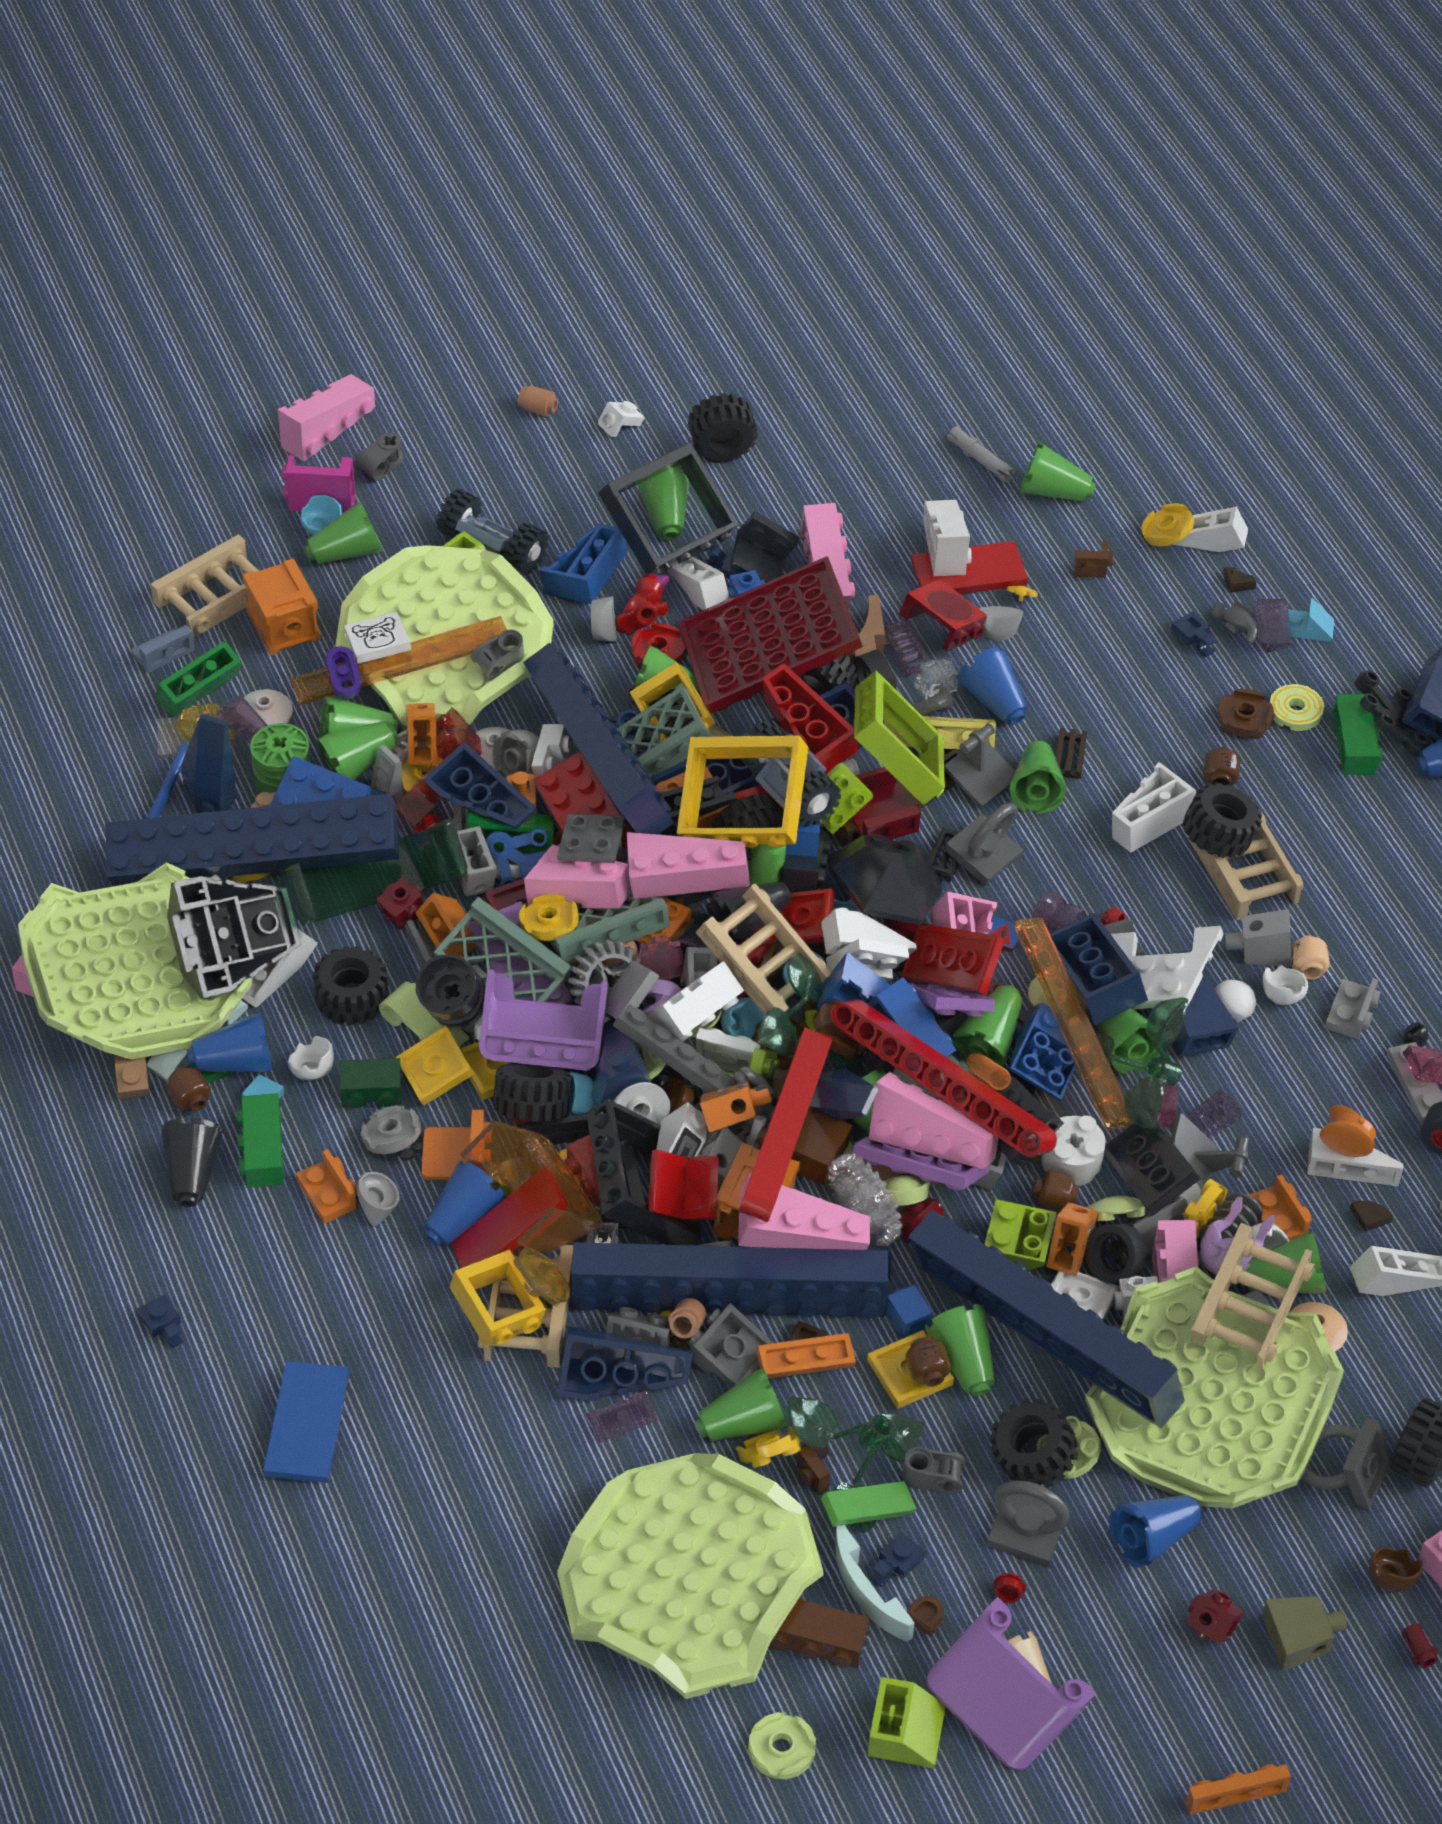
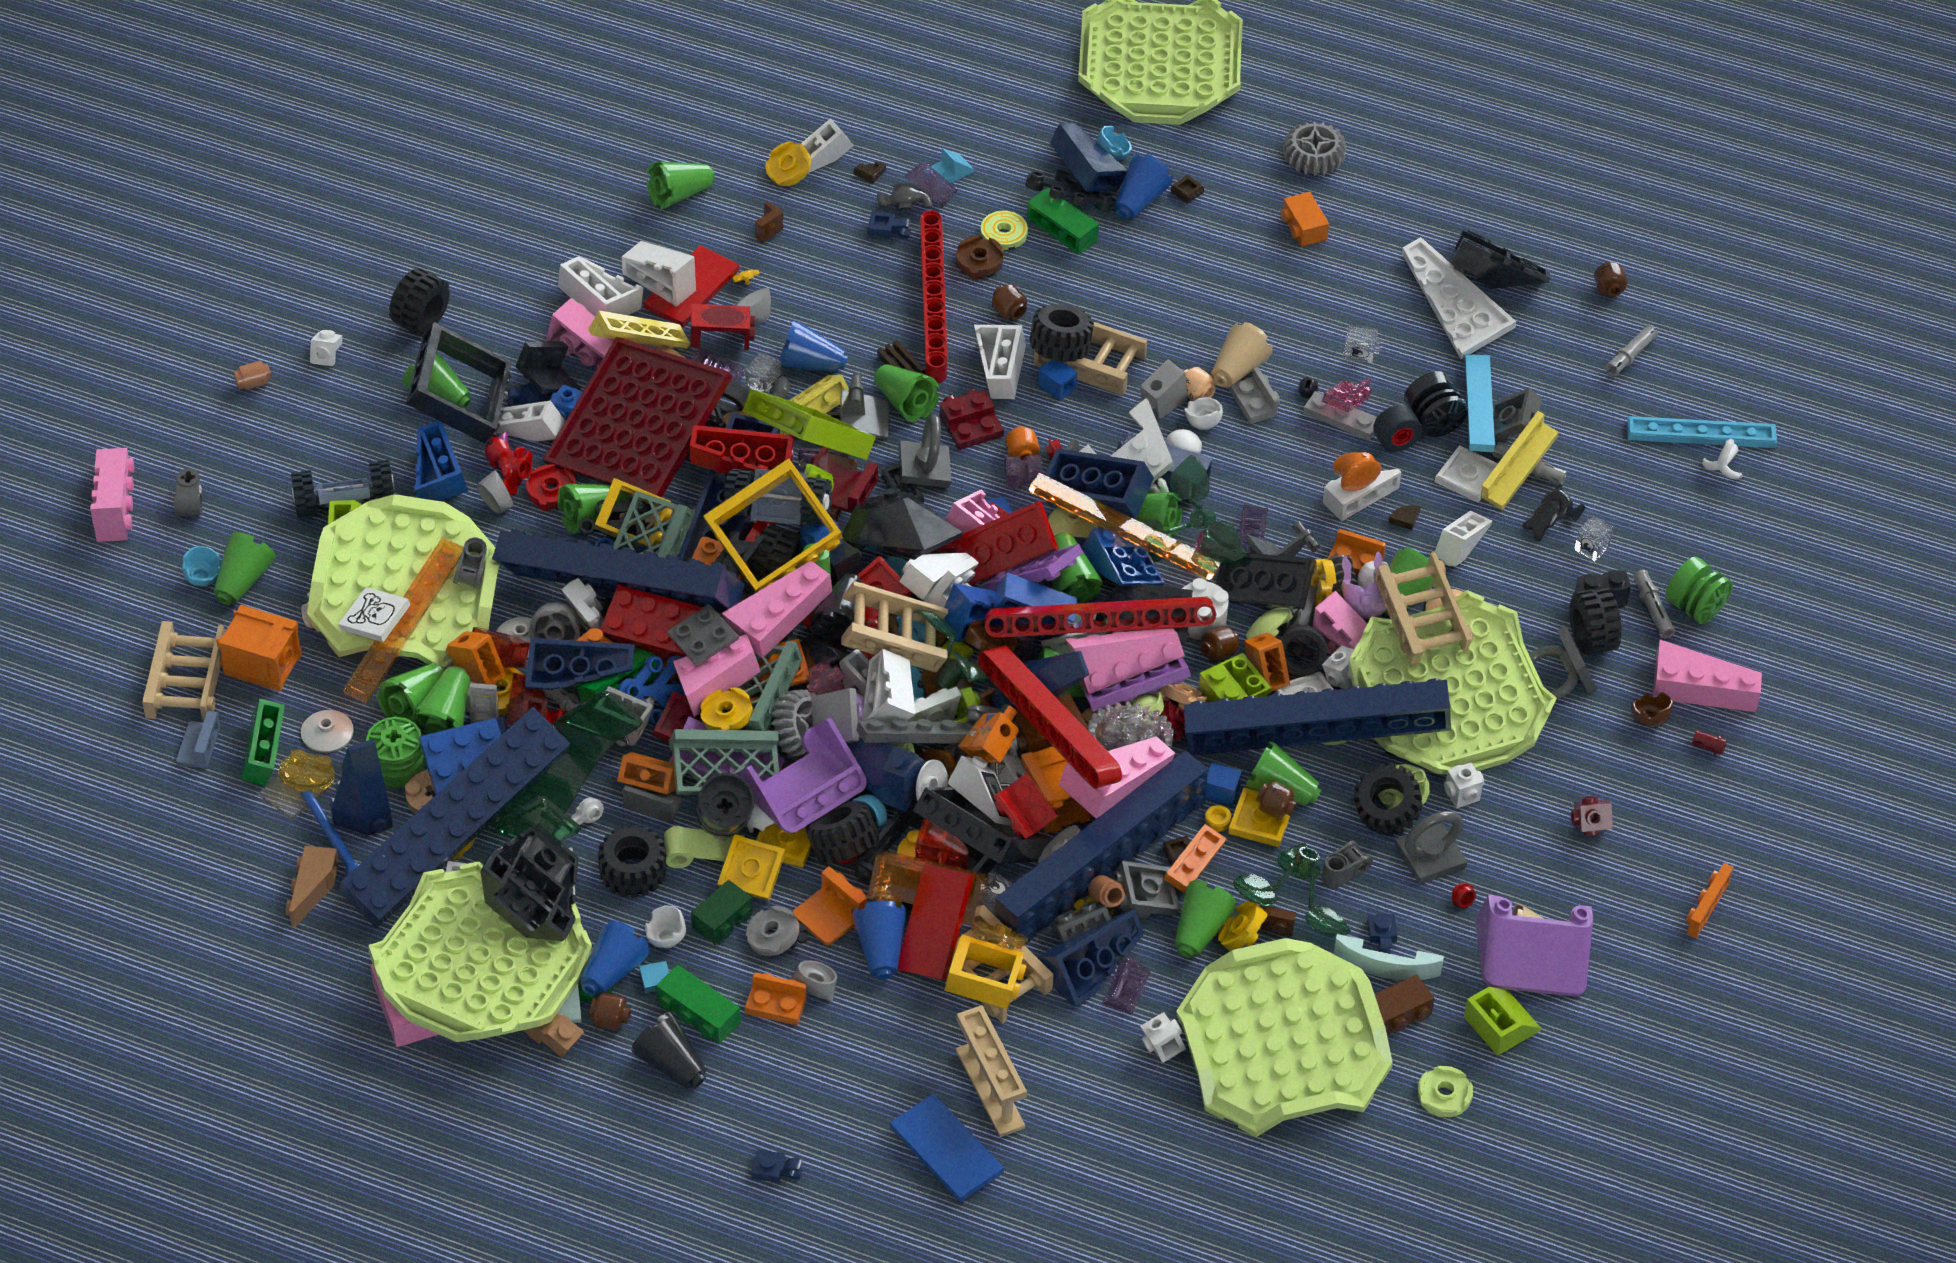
camera: 45 degrees left, 0 degrees up
clear purple slope [216,695,268,743] -> none
dark pink panel [282,455,355,514] -> none
dark purple plate [326,646,361,699] -> none
dark red brick [376,877,424,930] -> none
bright green tile [821,1481,917,1527] -> none
reddish brown tile [906,1596,944,1637] -> none
light grey pin [948,426,1016,483] -> none
orange piece [966,1053,1011,1090] -> none
blue cone [1109,1495,1202,1568] -> none
olive torso [1262,1596,1347,1671] -> none
none -> medium nougat slope [286,846,339,927]
none -> white plate [556,798,604,838]
none -> white wedge [558,256,644,316]
none -> light yellow fence [588,311,690,349]
none -> red beam [920,210,948,383]
none -> dark red plate [939,389,1004,450]
none -> tan fence [956,1005,1027,1137]
none -> orange head [1005,426,1040,463]
none -> blue brick [1038,360,1077,401]
none -> white brick [1140,1012,1186,1063]
none -> light nougat plate [1159,683,1207,709]
none -> yellow tile [1205,805,1232,832]
none -> tan cone [1211,322,1273,388]
none -> white brick [1444,762,1484,809]

